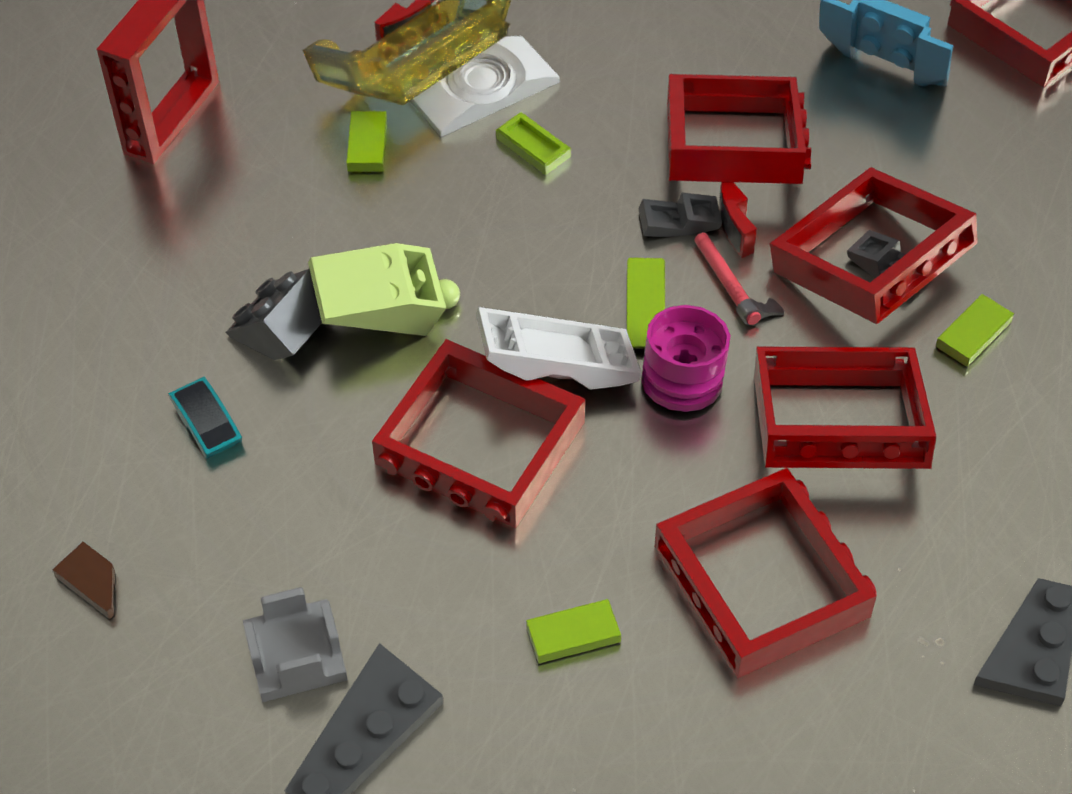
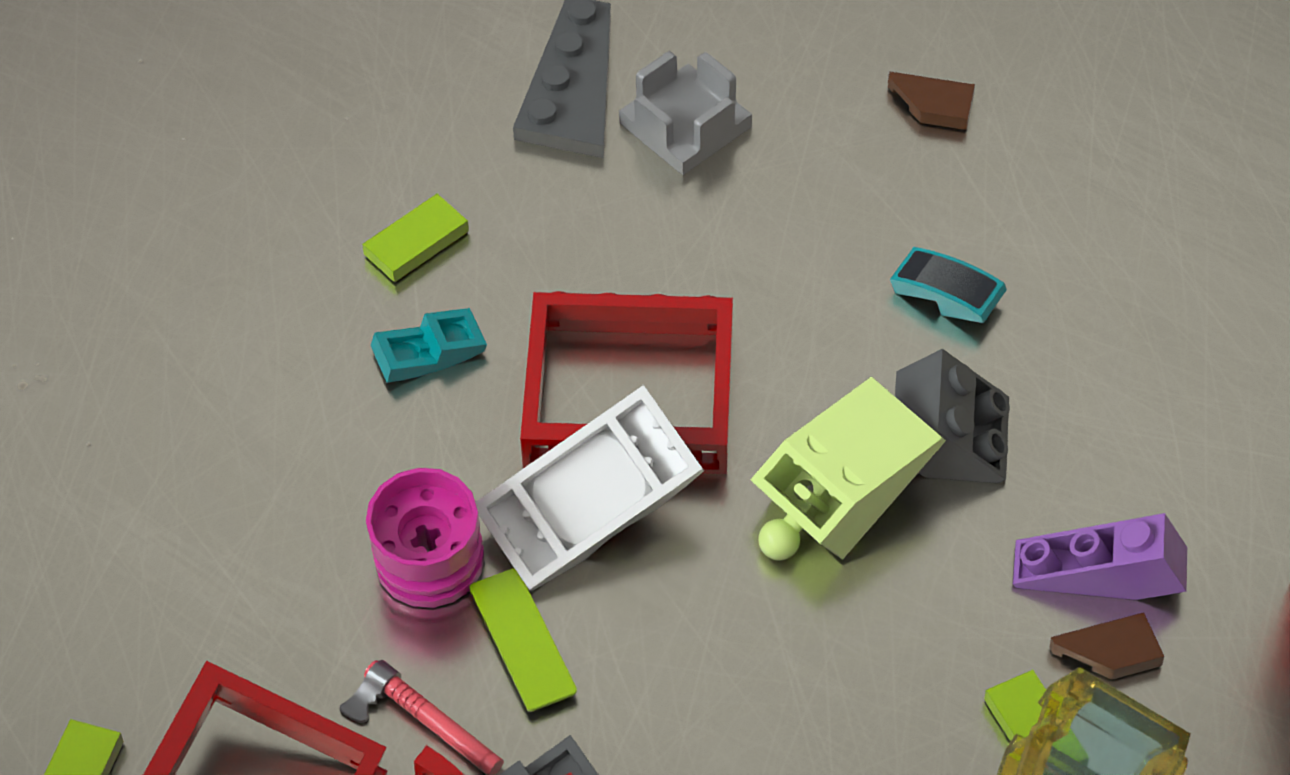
camera: 155 degrees right, 0 degrees up
red window [654,468,877,679] -> none
red window [754,346,937,469] -> none
none -> teal slope [370,308,487,383]
none -> medium lavender slope [1013,513,1188,600]
none -> reddish brown tile [1049,612,1164,679]

